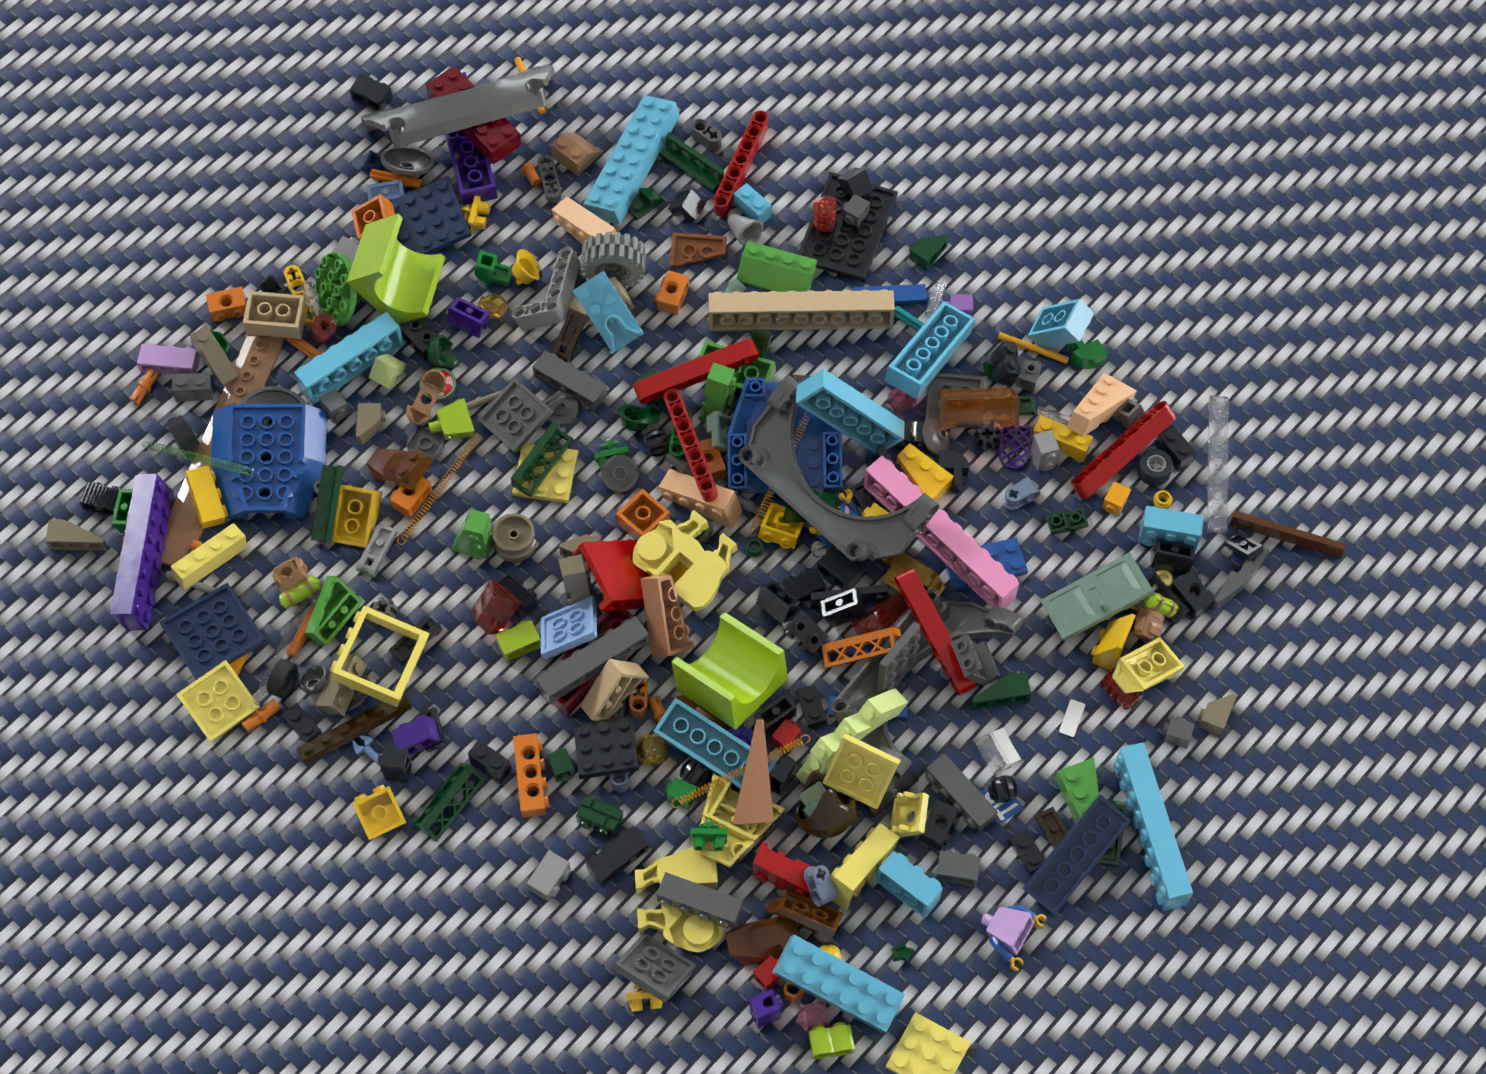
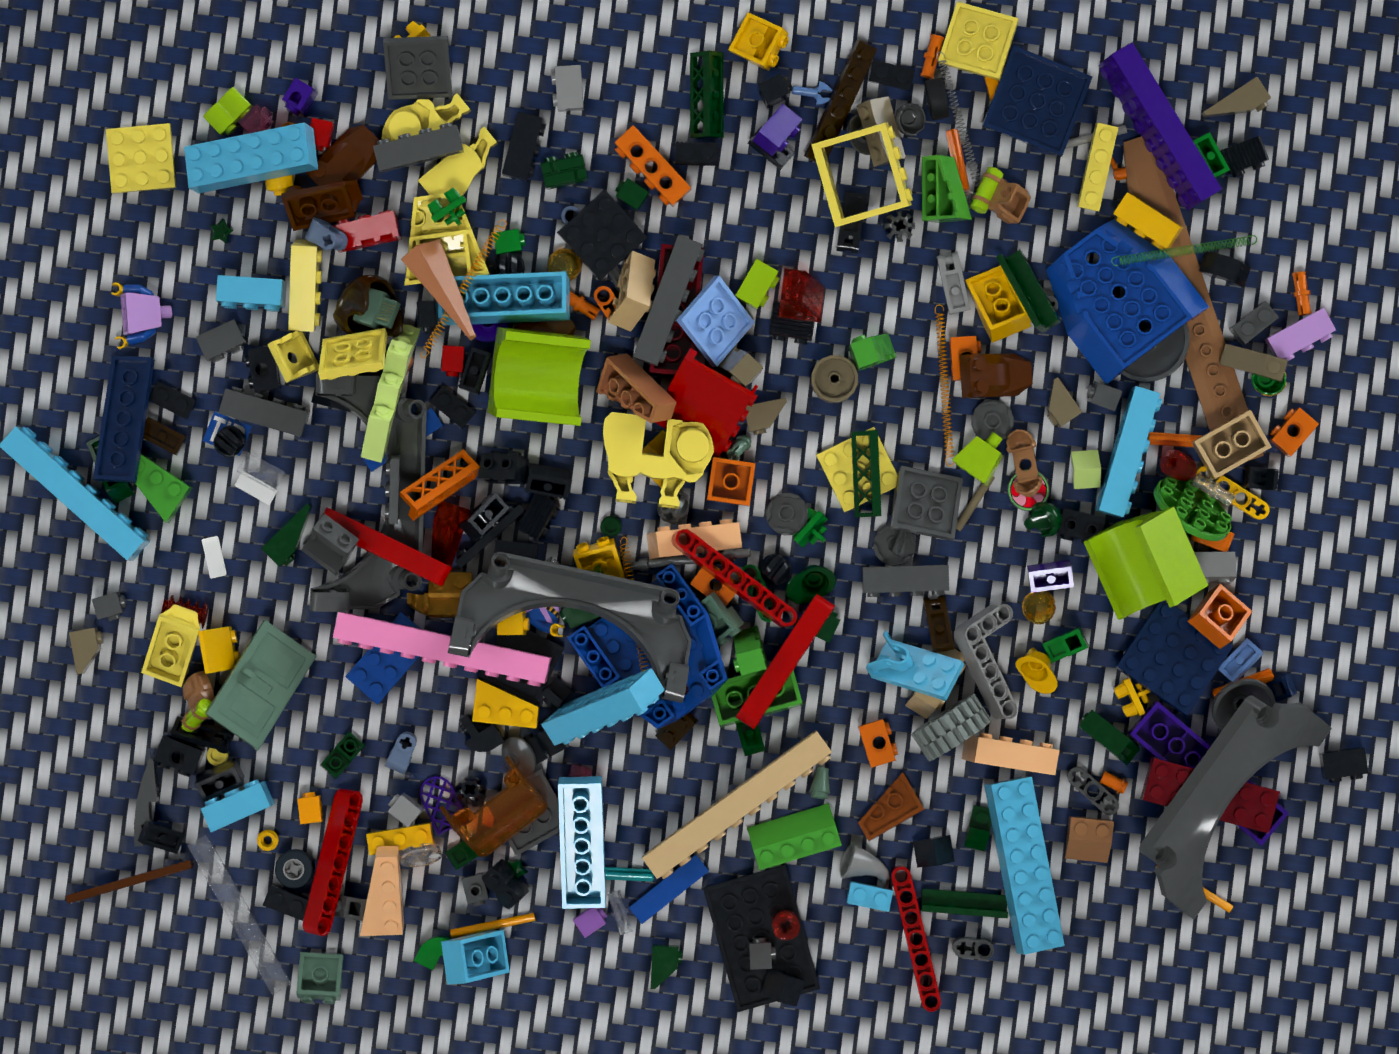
camera: 150 degrees right, 25 degrees up
none -> sand green plate [296,952,344,1004]
none -> sand green pin [727,435,751,460]
none -> dark green slope [1079,710,1140,766]

